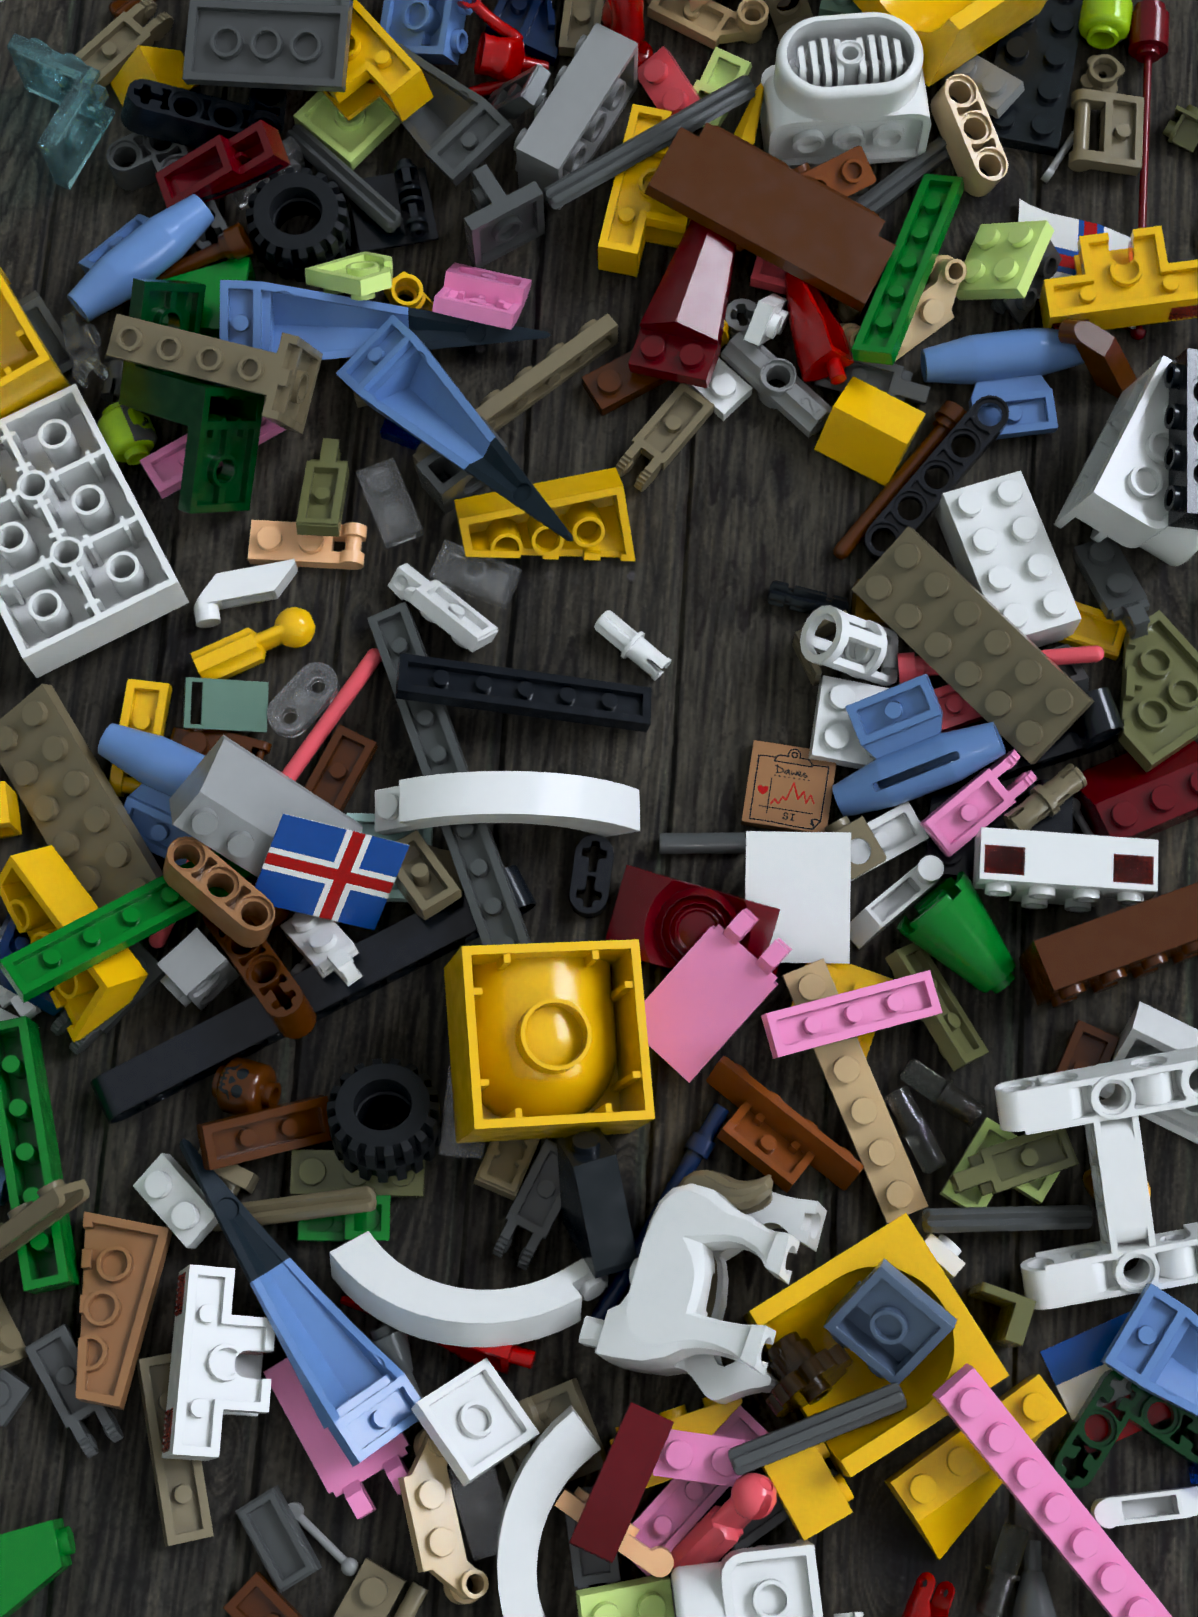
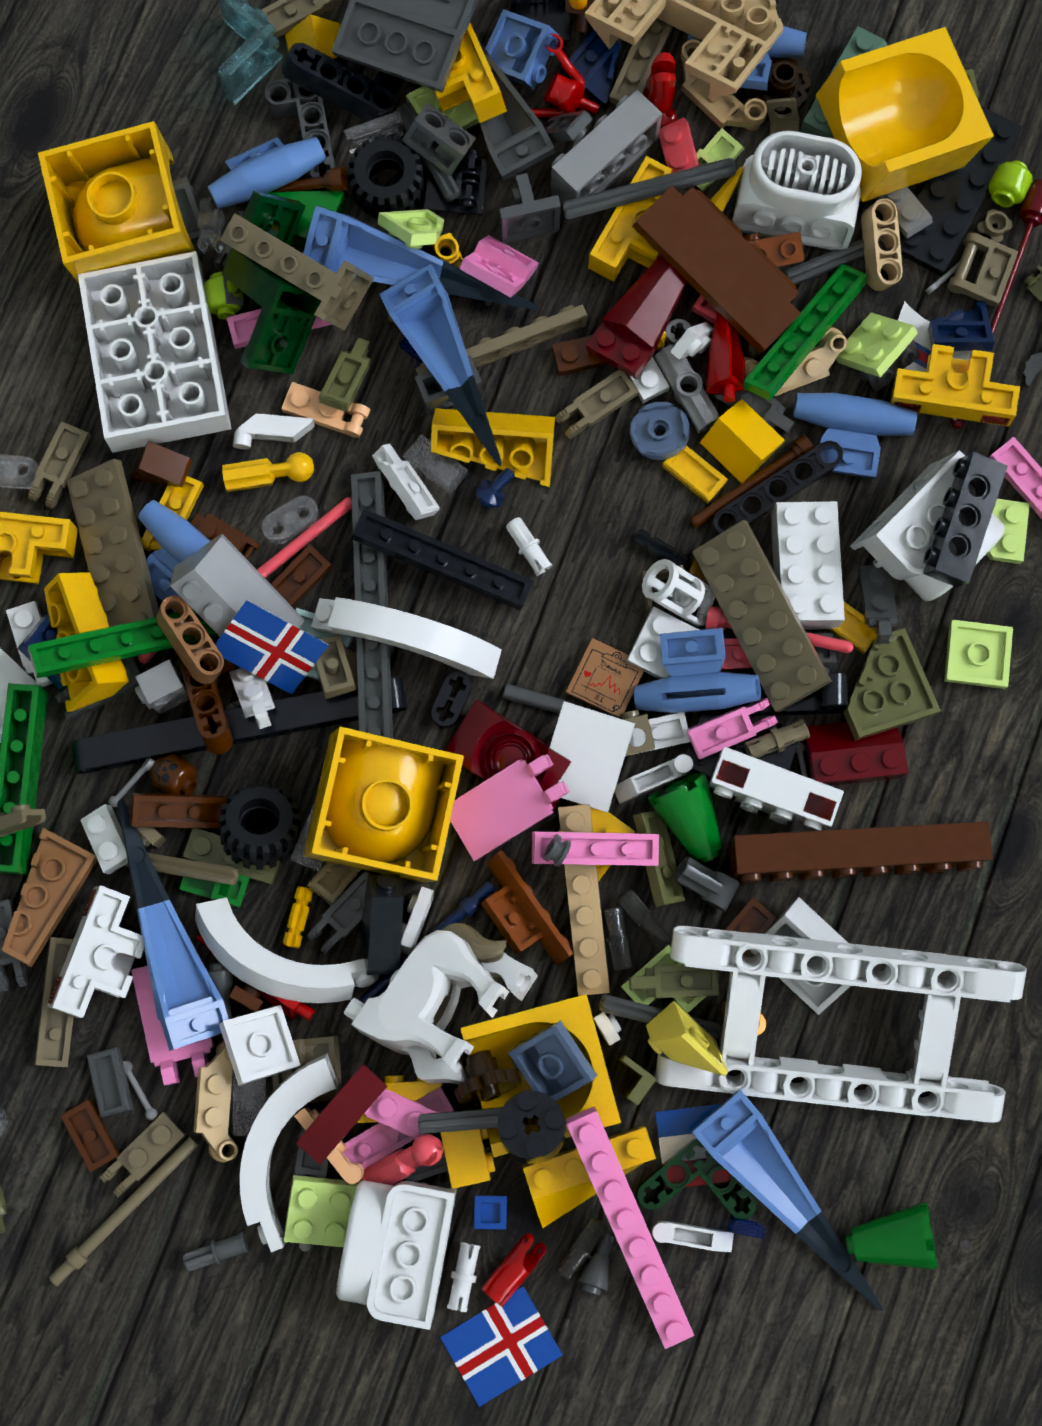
camera: 15 degrees right, 5 degrees up
dark red slope [155,120,291,208] -> none
sand green piece [182,677,269,733] -> none
clear plate [355,457,424,549] -> none
reddish brown piece [1058,318,1137,399] -> none
none -> light grey hinge [108,757,155,808]
none -> reddish brown slope [131,441,192,488]
none -> reddish brown plate [229,985,265,1012]
none -> yellow axle [283,886,314,948]
none -> white plate [400,887,434,955]
none -> dark grey brick [402,102,476,176]
none -> blue plate [474,1195,507,1230]
none -> dark blue plate [475,468,515,508]
none -> black brick [498,1090,566,1164]
none -> dark grey bush [543,834,571,867]
none -> sand blue plate [630,402,690,460]
none -> light yellow slope [646,1001,729,1076]
none -> yellow tile [662,445,728,504]
none -> dark grey piece [674,857,740,912]
none -> dark blue wing [928,301,994,351]

